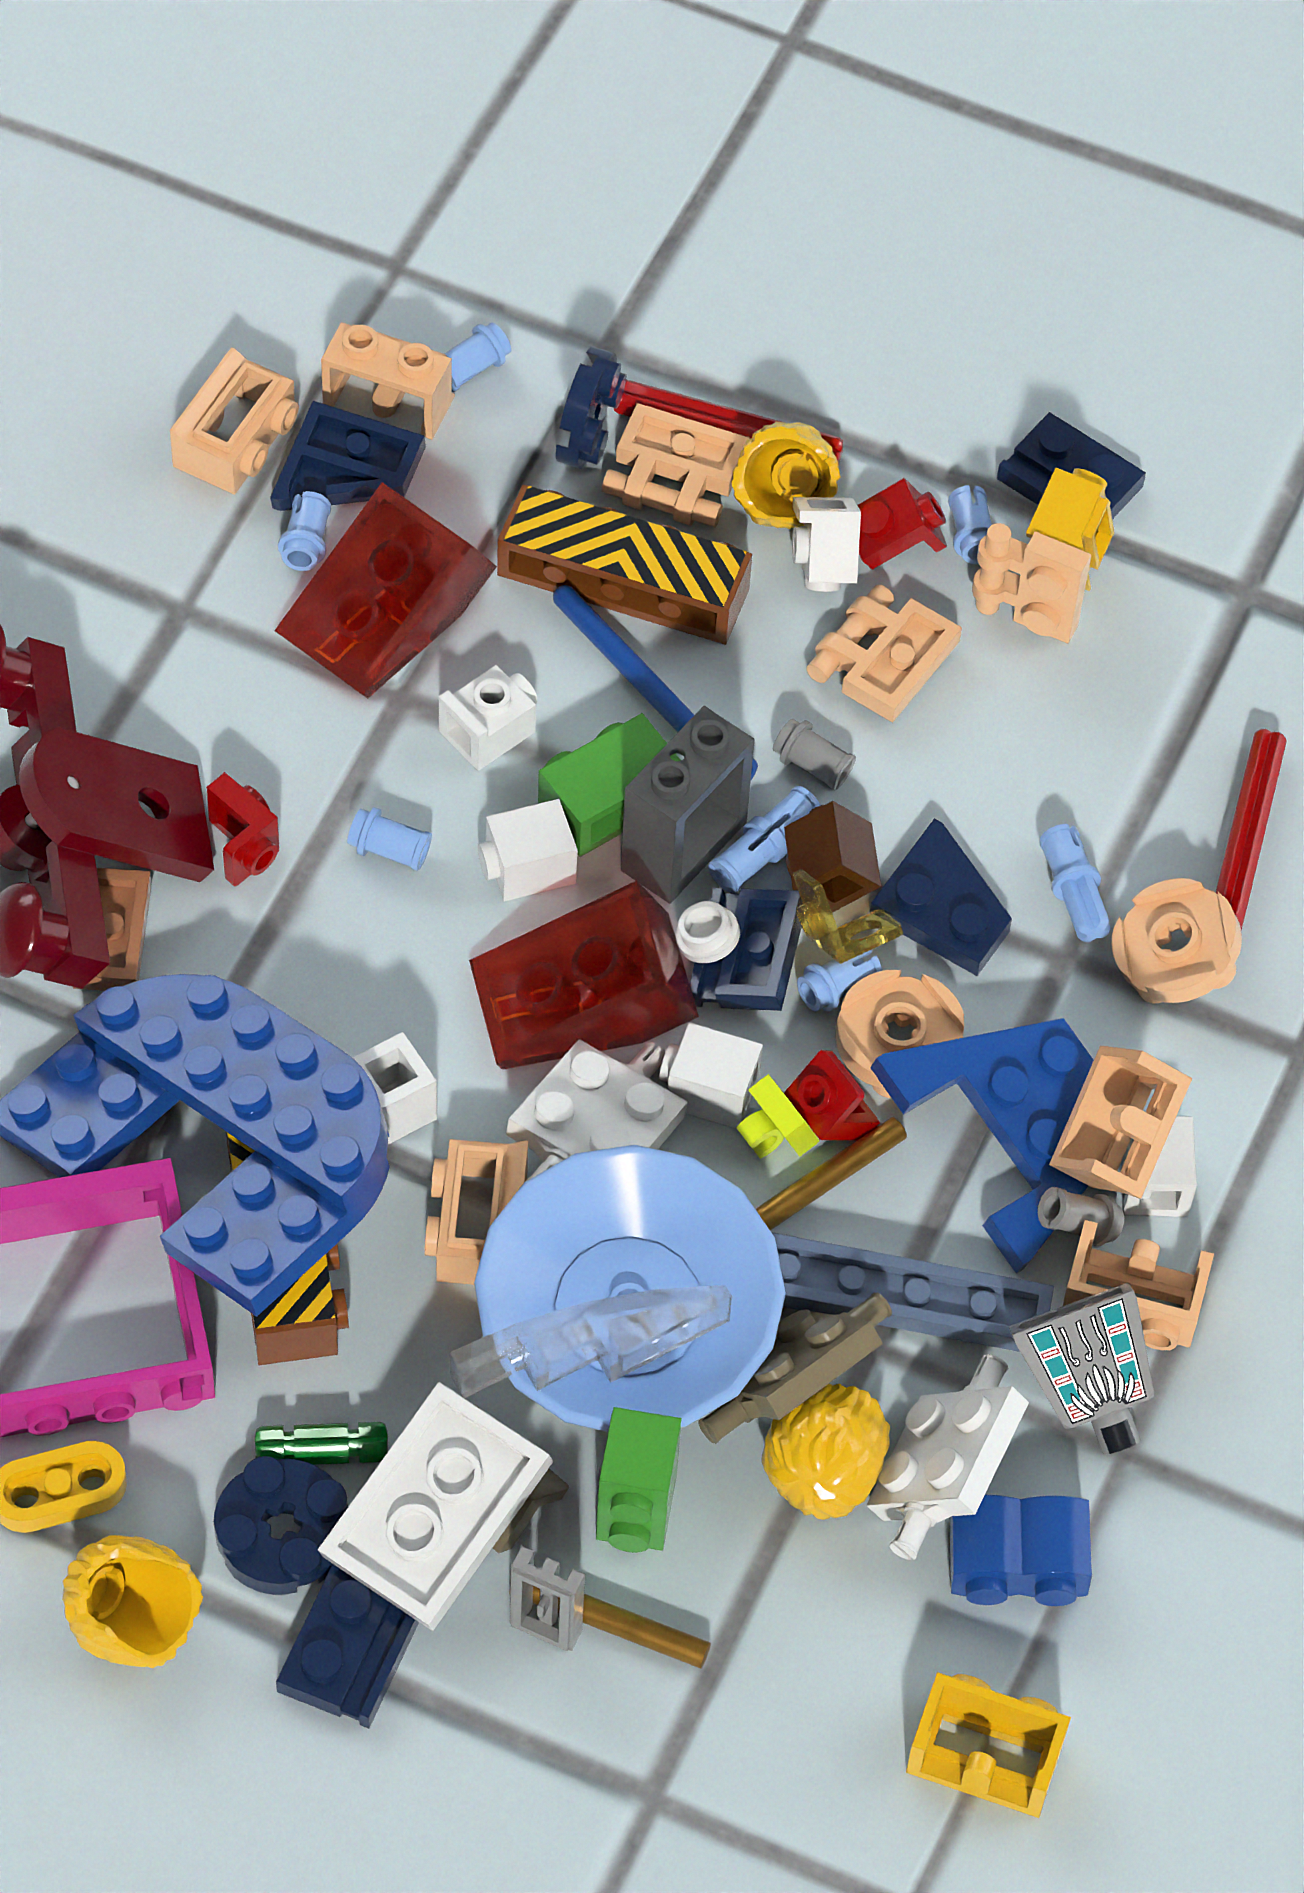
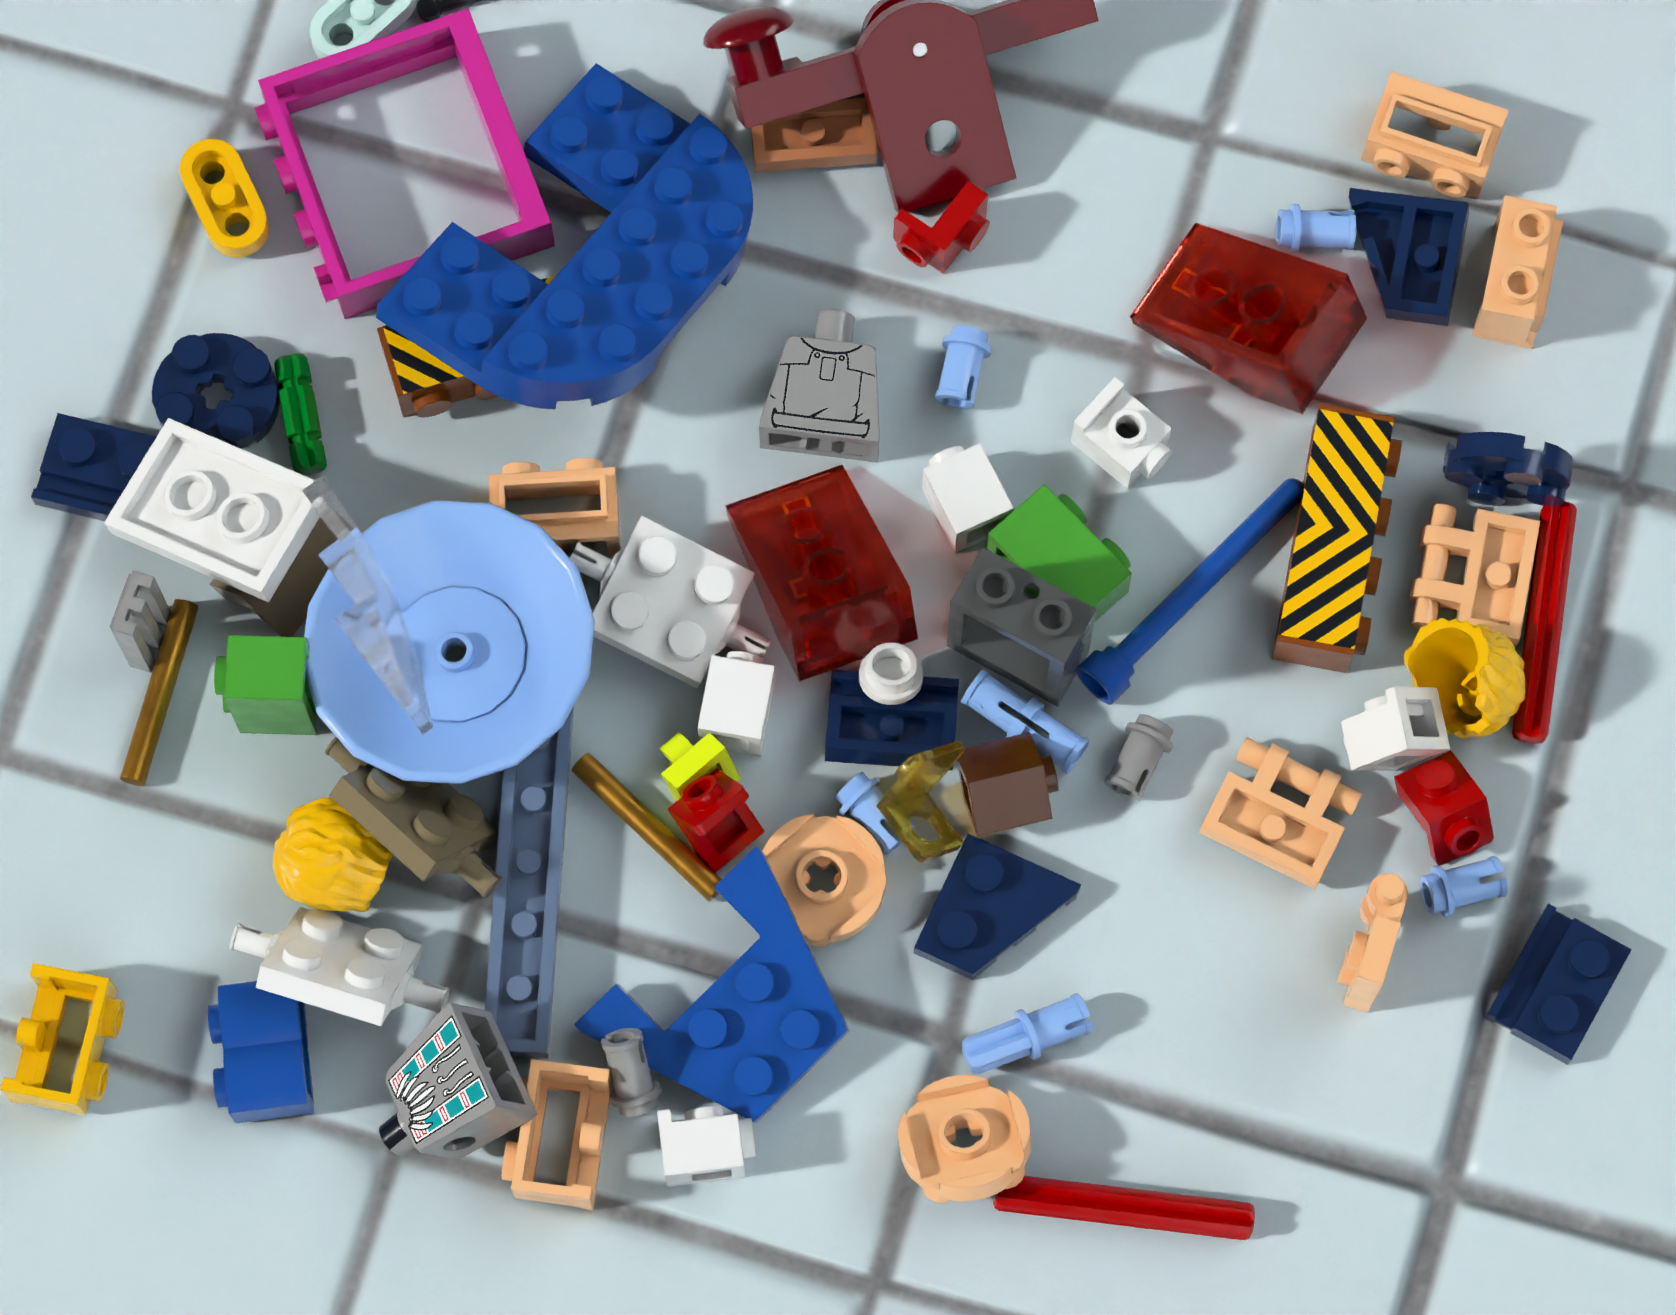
camera: 85 degrees right, 15 degrees up
yellow hair [62,1535,203,1668] -> none
white brick [353,1032,437,1145] -> none
light blue pin [445,323,511,391] -> none
yellow window [1026,468,1115,591] -> none
light nougat window [1049,1046,1192,1199] -> none
none -> light grey torso [759,309,880,463]

